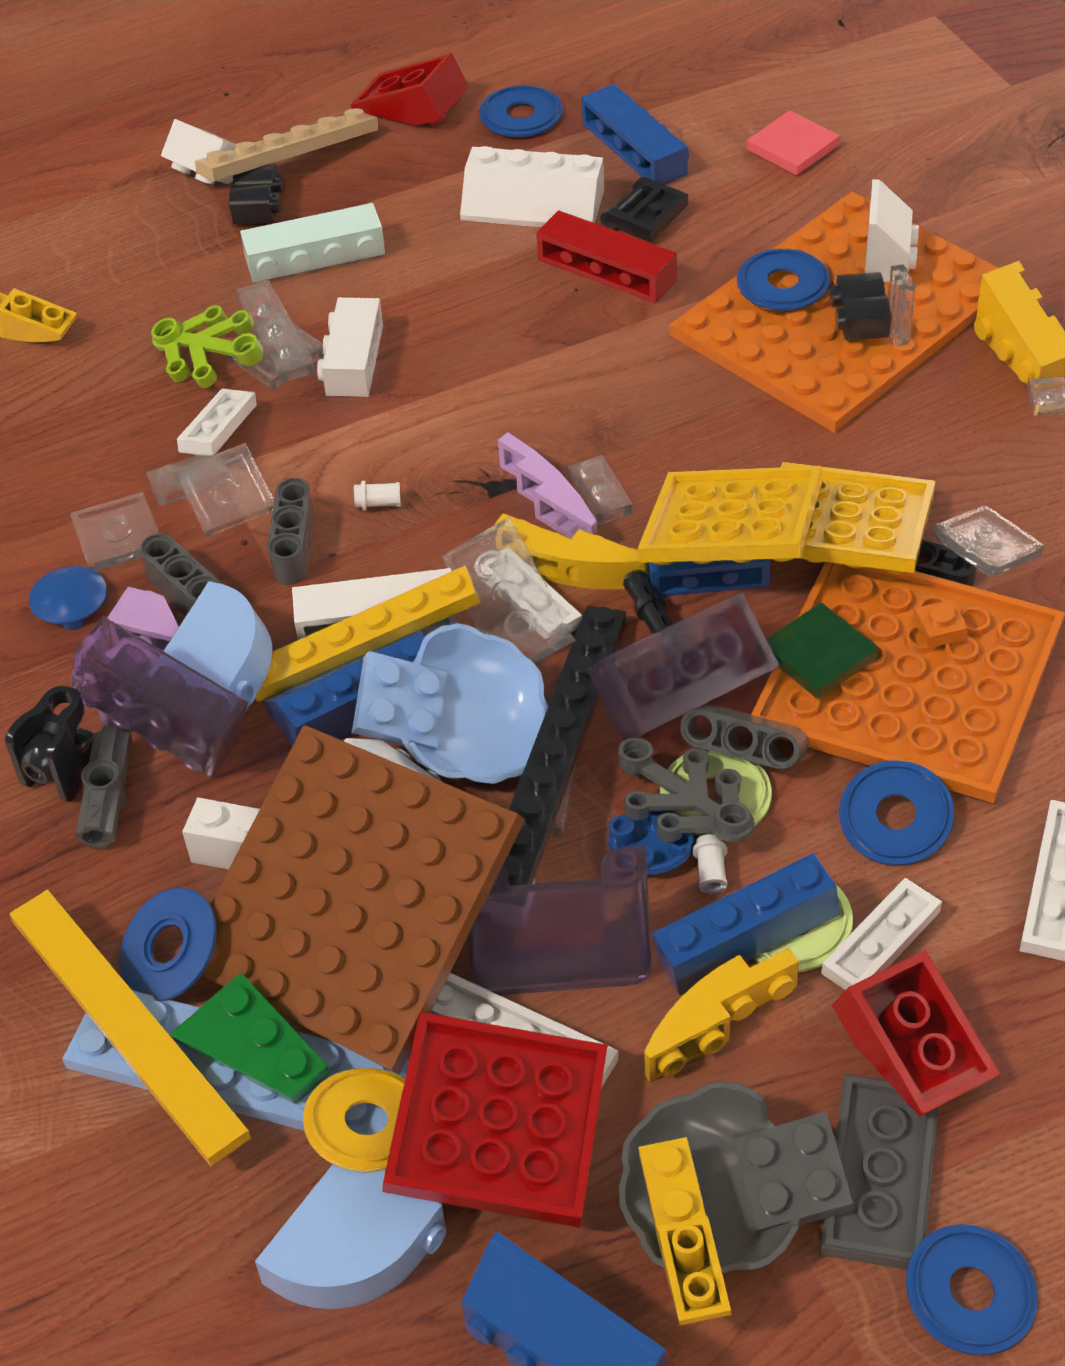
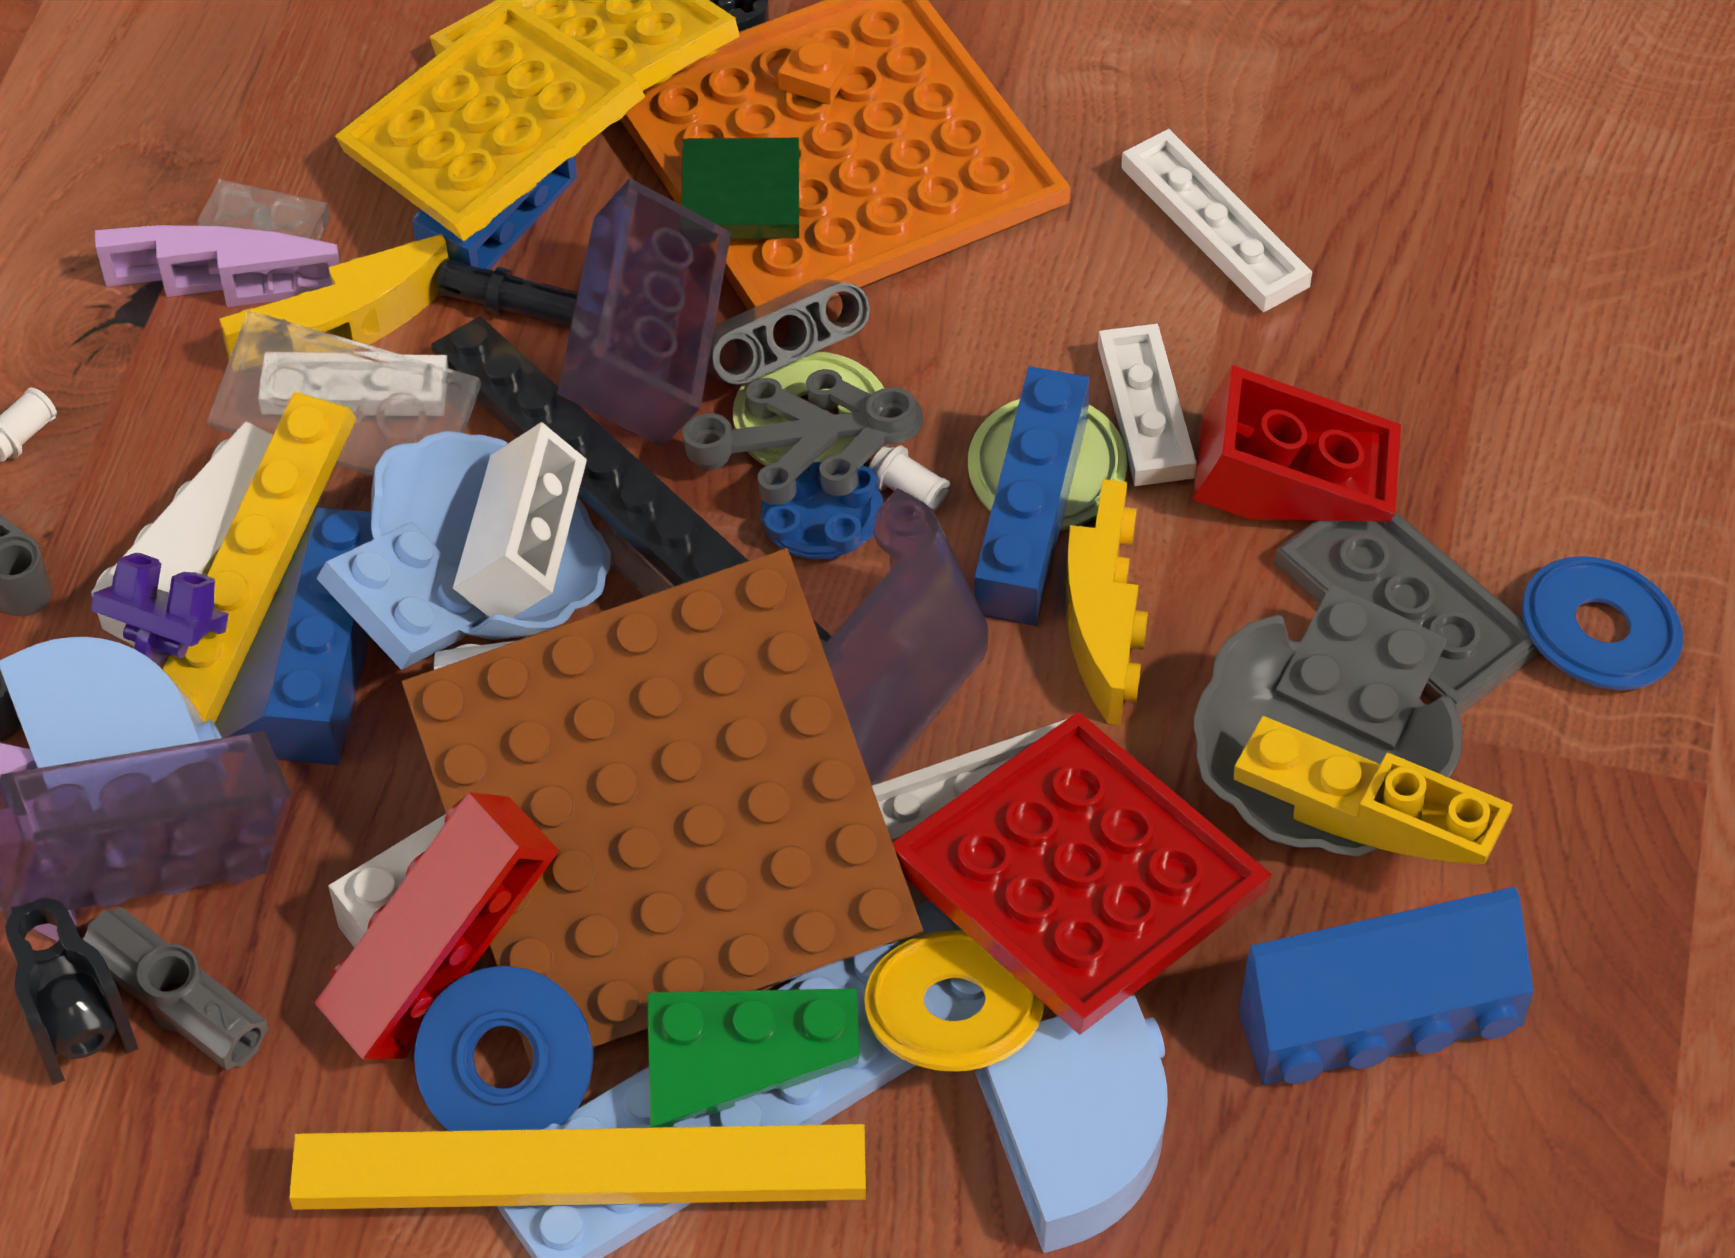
camera: 55 degrees left, 5 degrees up
blue piece [839,760,954,866] -> none
none -> dark purple hips [91,553,229,666]
none -> brick [315,792,560,1059]
none -> white brick [453,422,587,618]

